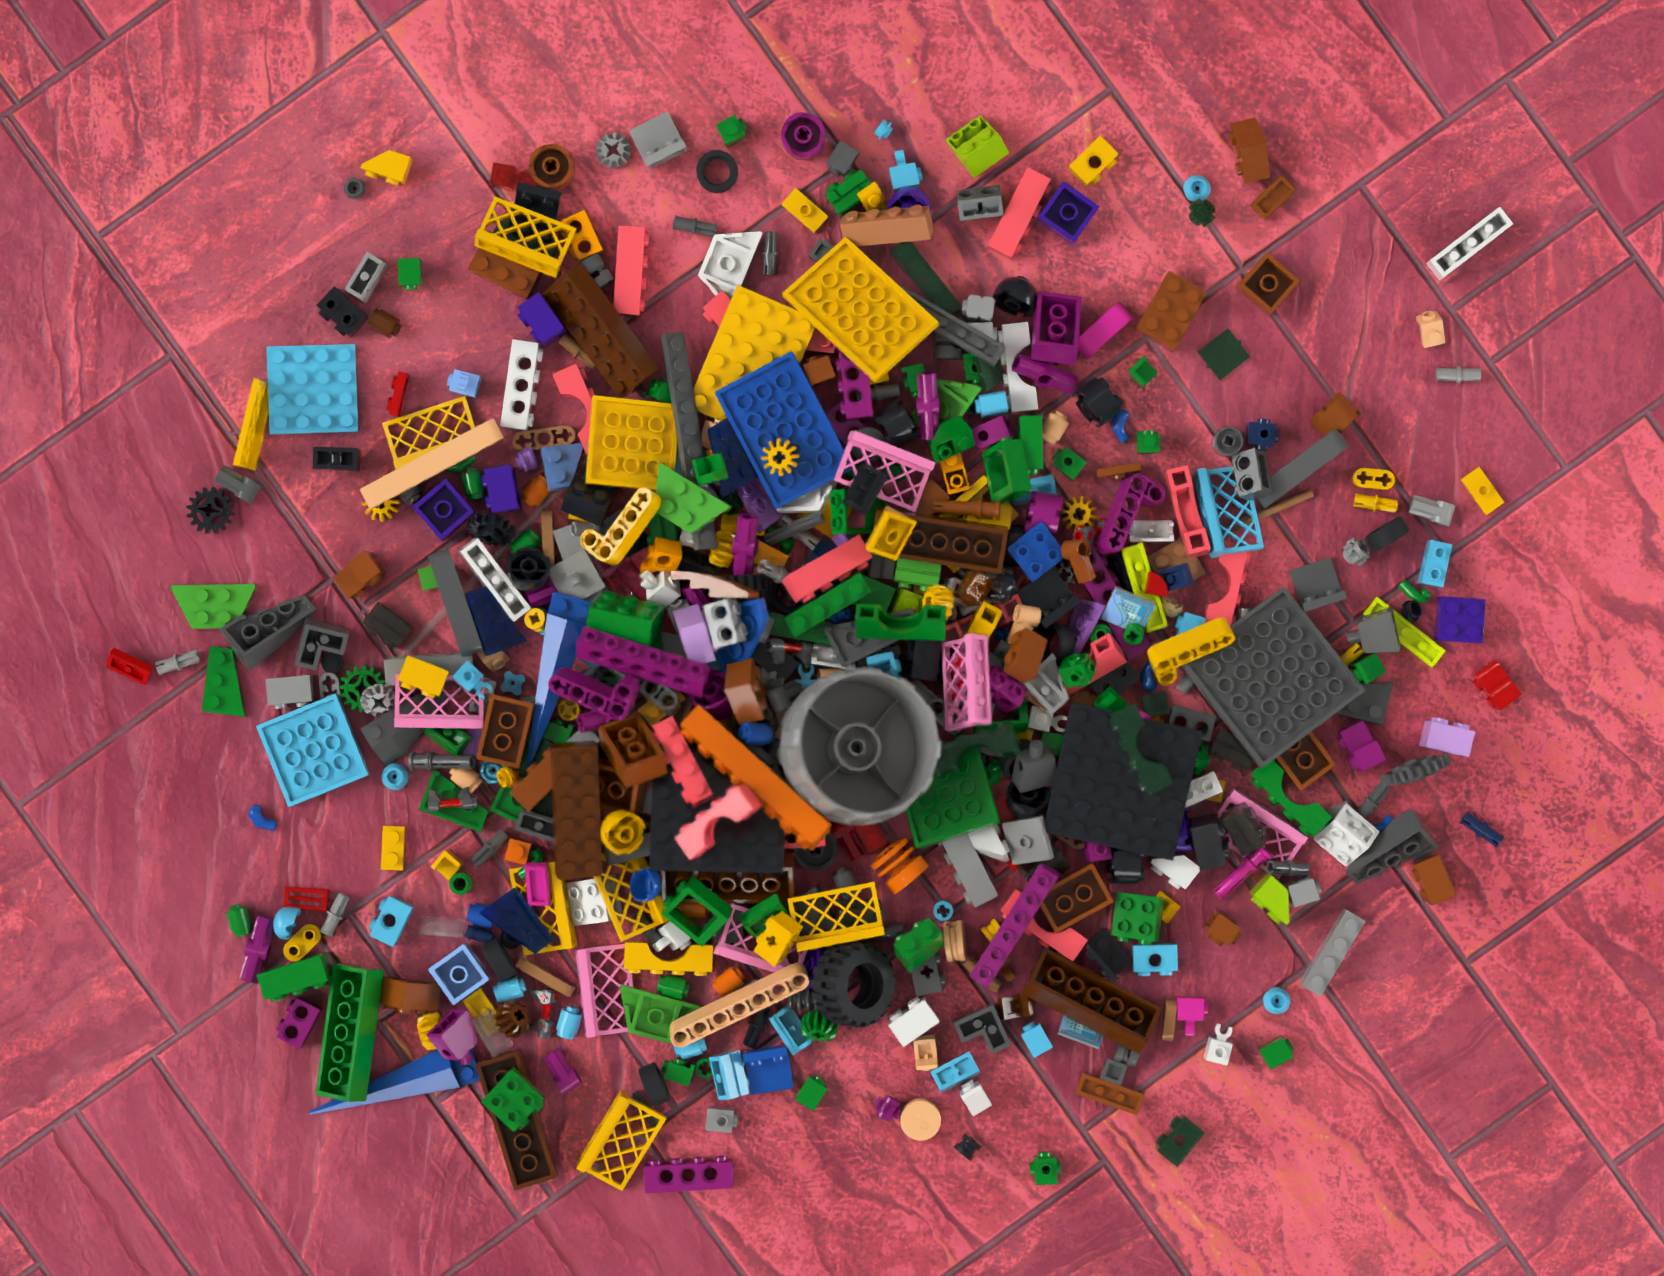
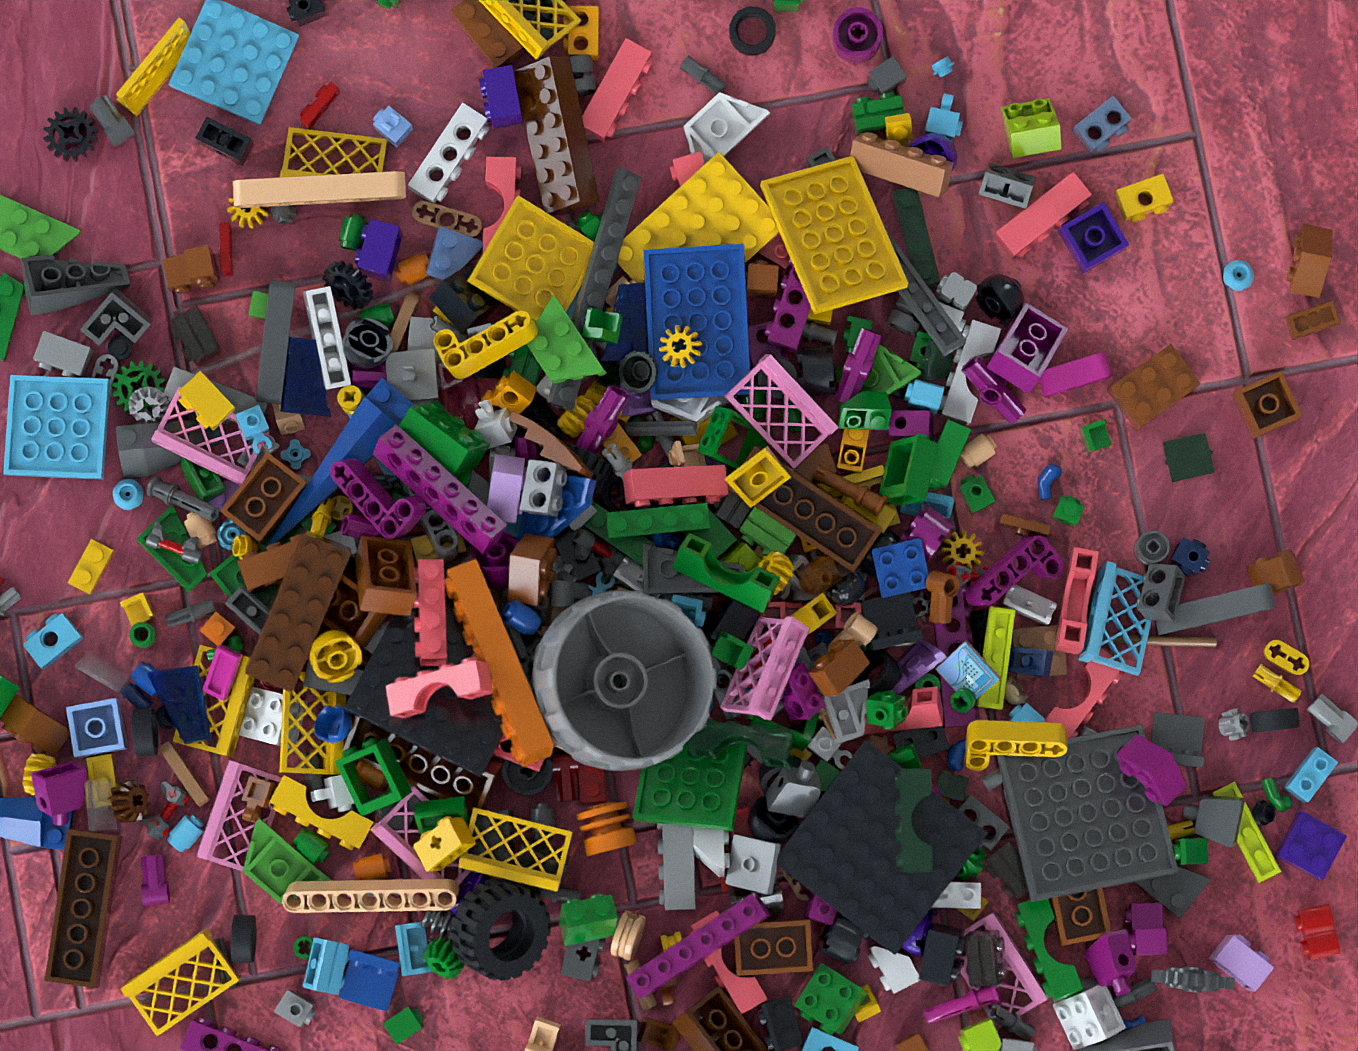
camera: 25 degrees right, 5 degrees down
reddish brown brick [367,309,402,339] -> none
dark purple brick [412,478,477,541] -> none
green arm [445,455,476,473] -> none
green brick [481,1067,545,1132] -> none
medium azure brick [493,975,527,1003] -> none
medium lavender plate [515,447,539,472] -> none
medium nougat axle [558,333,596,370] -> none
green brick [661,1058,696,1087] -> none
medium azure brick [673,1037,707,1060] -> none
black axle [743,1007,771,1048] -> none
dark grey axle [762,231,779,275] -> none
yellow plate [781,188,829,234] -> none
black hinge [842,463,888,514] -> none
white brick [888,996,940,1047] -> none
medium azure bush [933,901,953,921] -> none
green arm [987,759,1002,787] -> none
black brick [1072,377,1123,428] -> none
red tile [1145,572,1168,597] -> none
clear green gear [1188,198,1216,227] -> none
none -> red tile [219,222,233,276]
none -> dark orange plate [242,776,275,823]
none -> yellow axle [310,498,334,537]
none -> pearl dark grey hat [618,350,659,394]
none -> light nougat bracket [668,441,706,467]
none -> green panel [710,632,754,670]
none -> sand blue brick [1072,96,1132,153]
none -> magenta torso [1084,930,1137,996]
none -> magenta brick [1116,734,1187,806]

